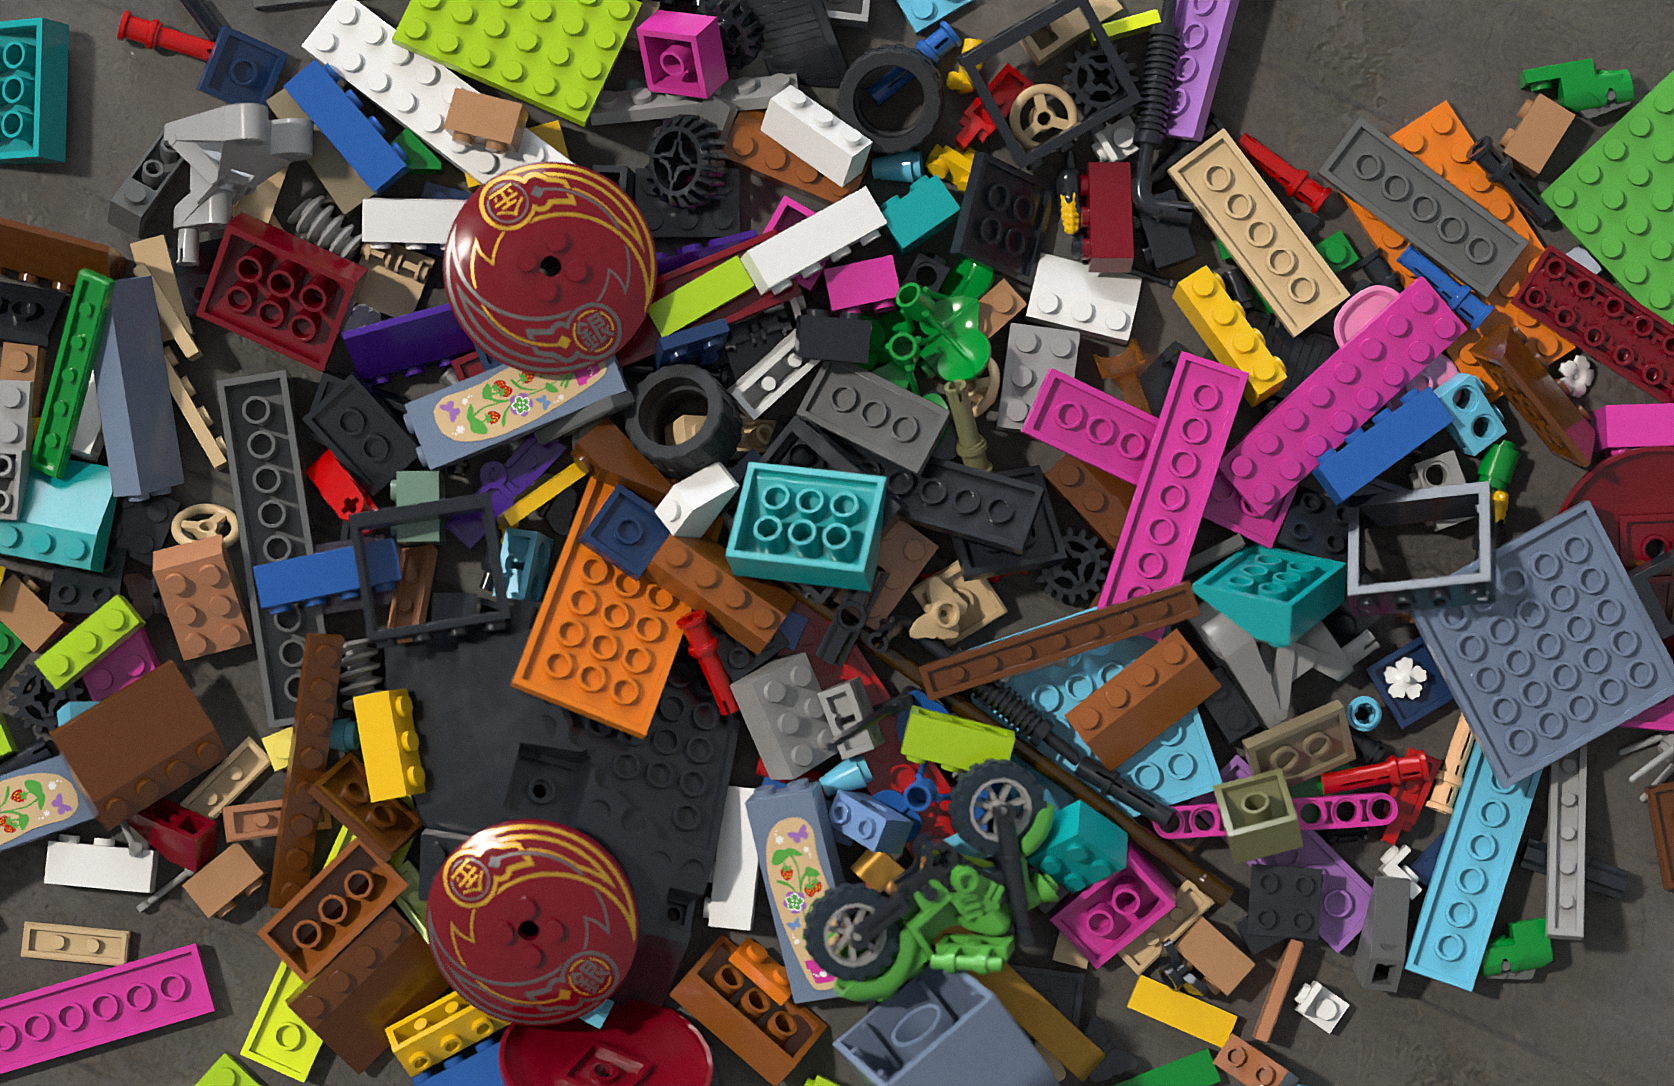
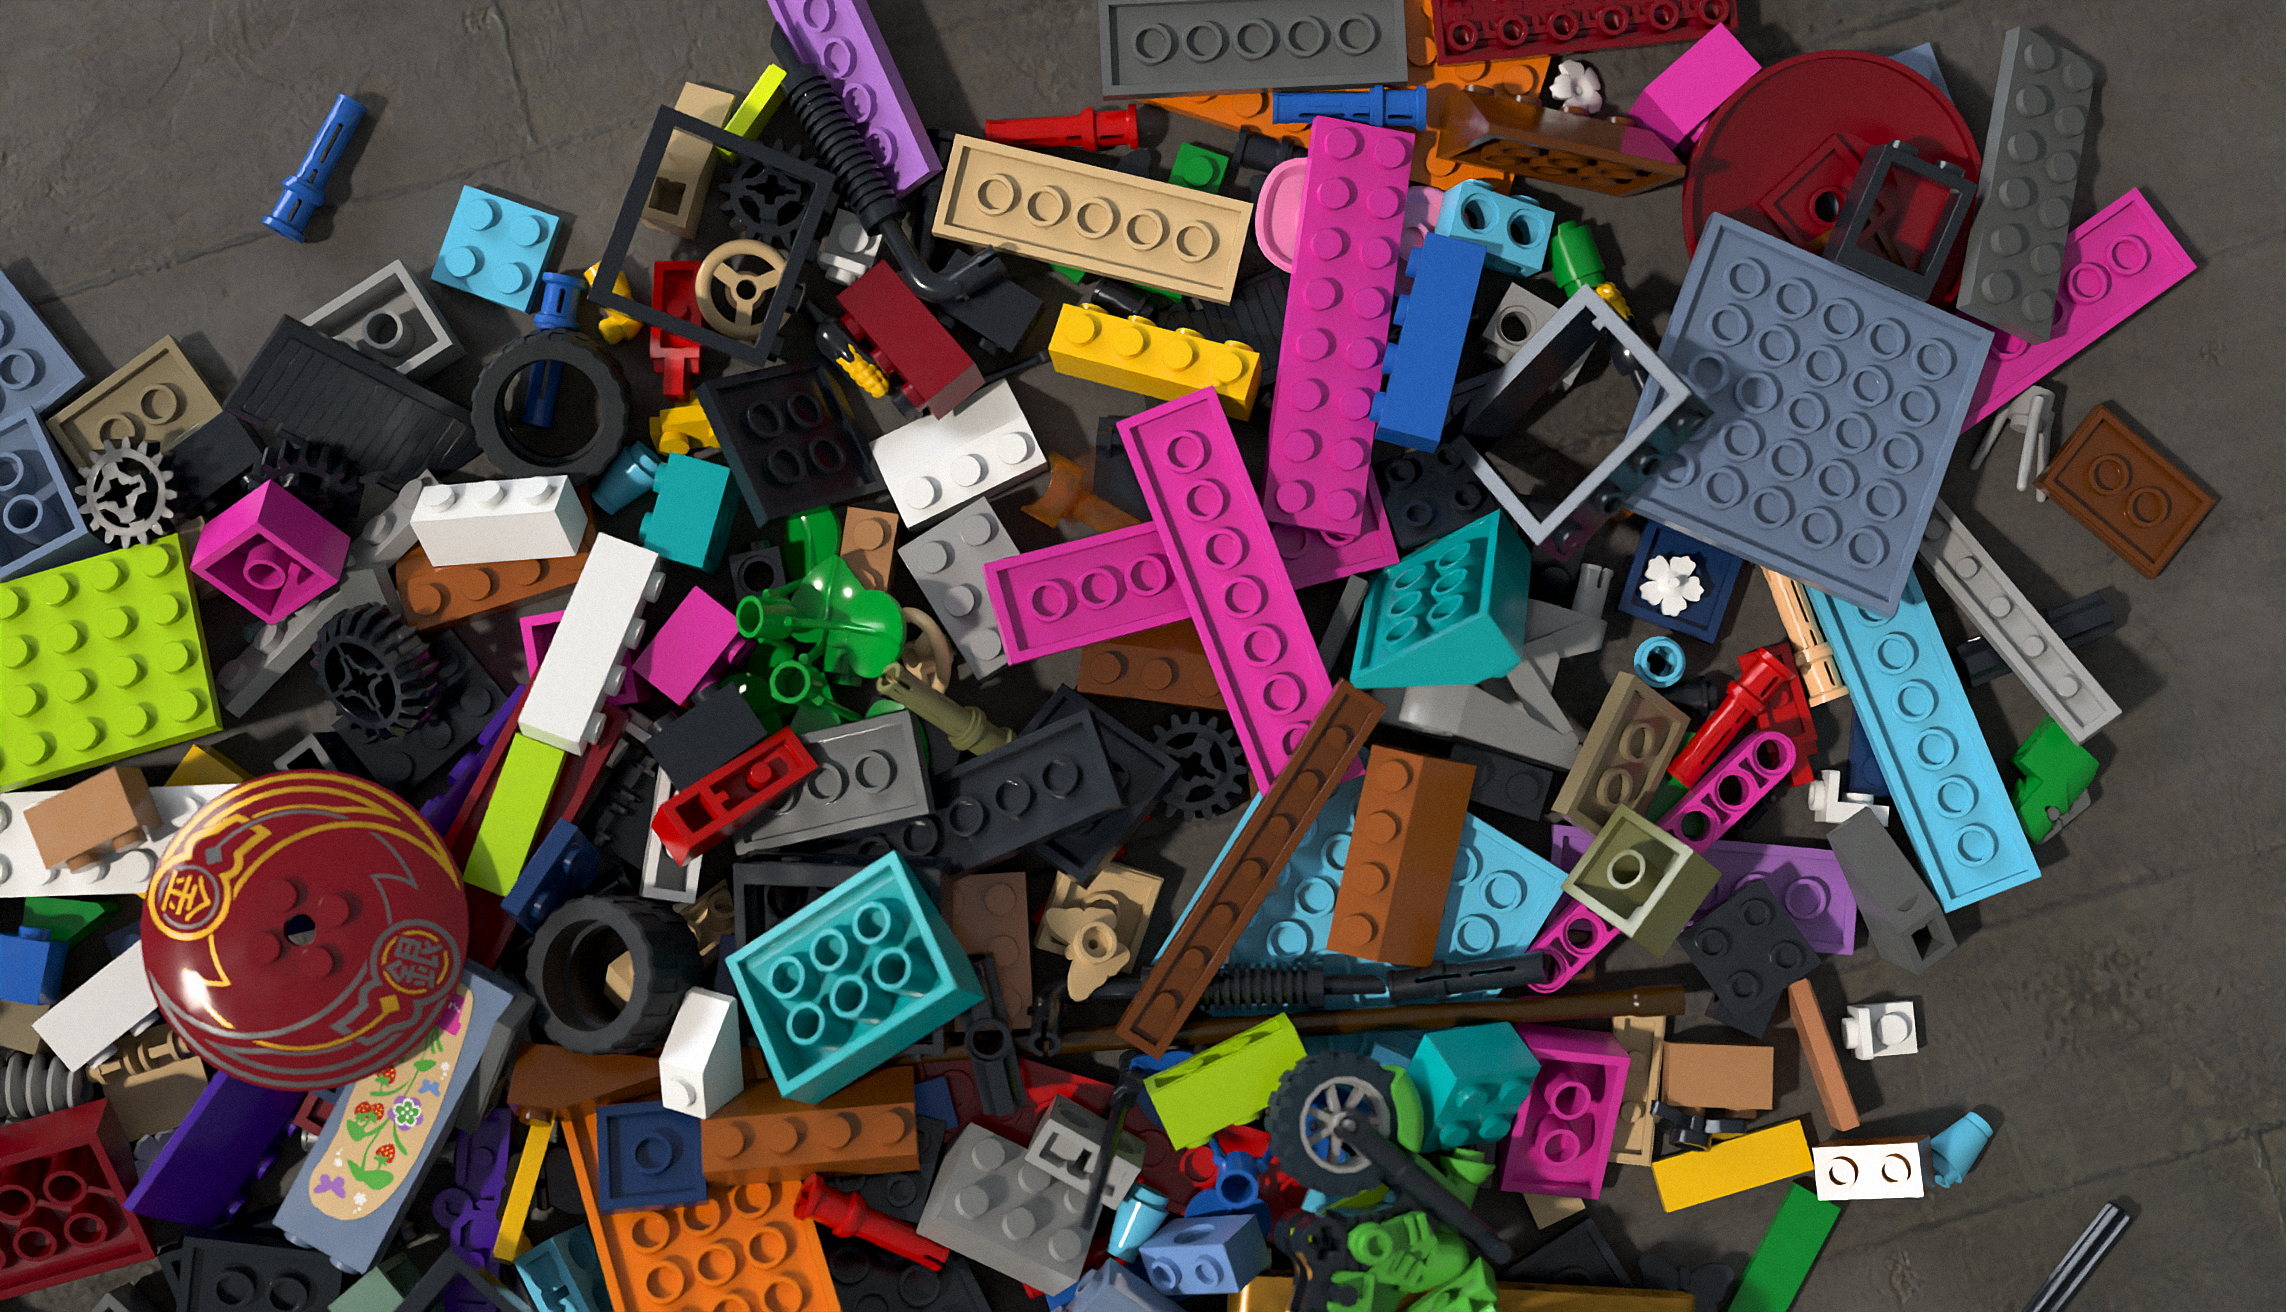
camera: 35 degrees left, 0 degrees up
none -> red slope [651,725,819,868]

